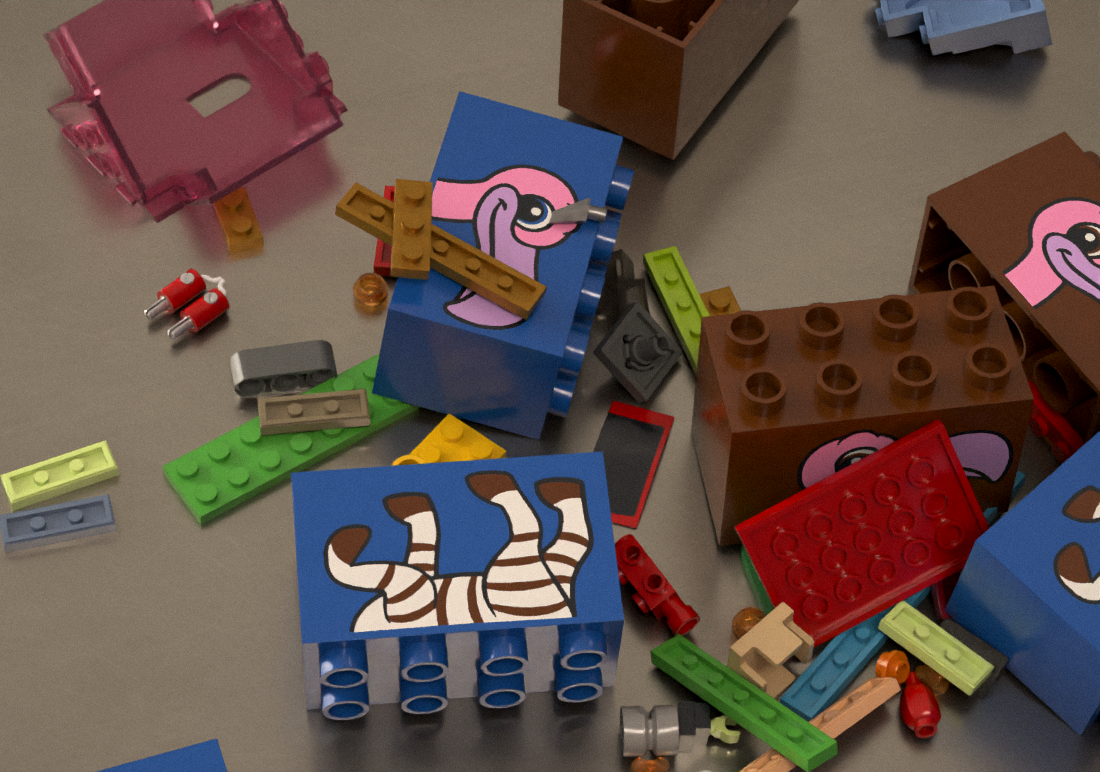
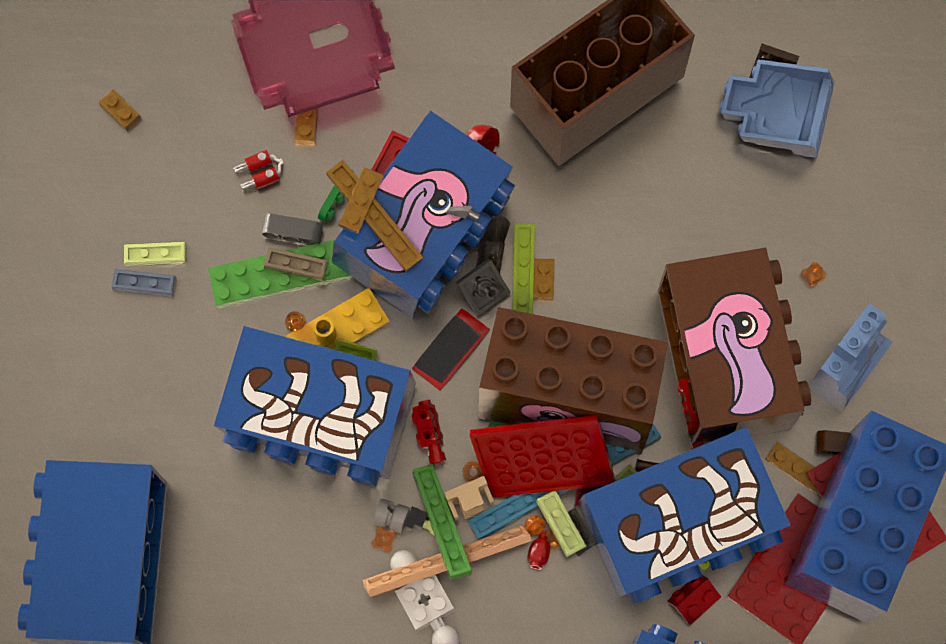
camera: 25 degrees right, 20 degrees up
none -> green plate [318,170,354,223]

